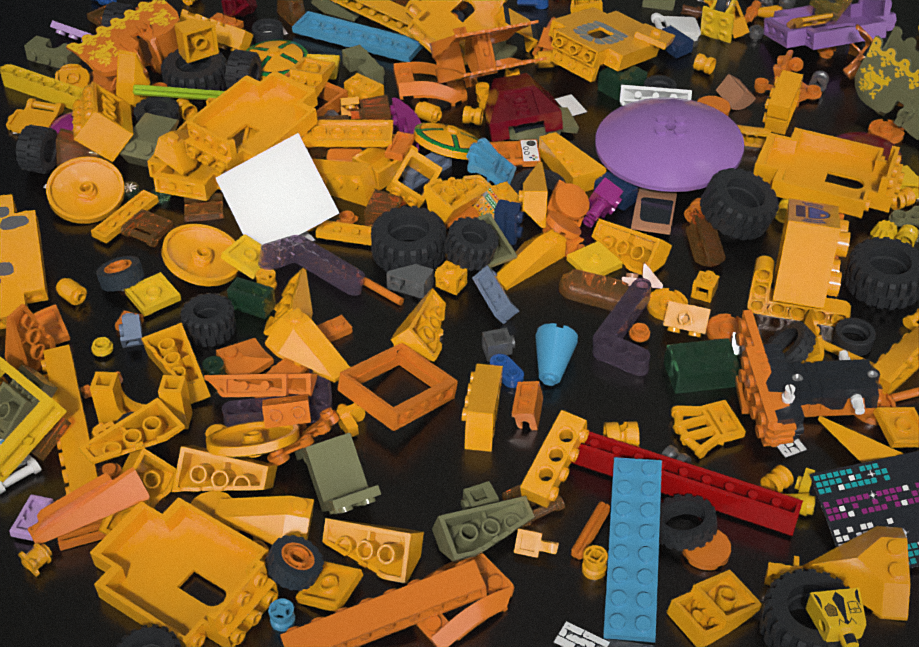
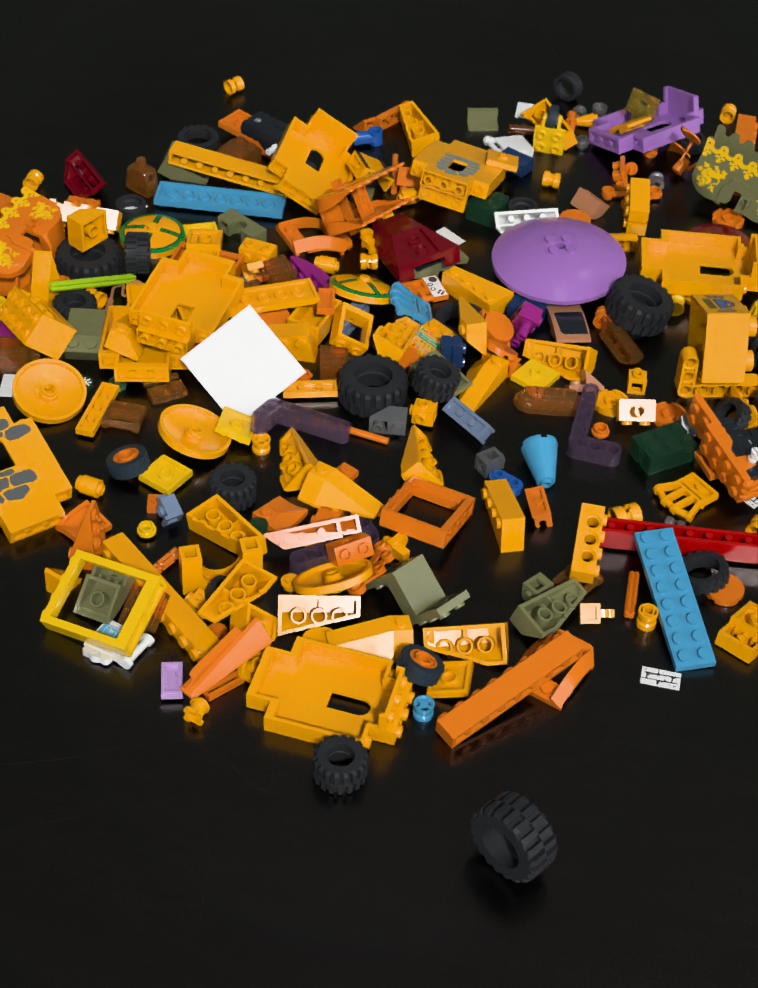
camera: 20 degrees left, 0 degrees up
clear green brick [227,277,276,319] -> none

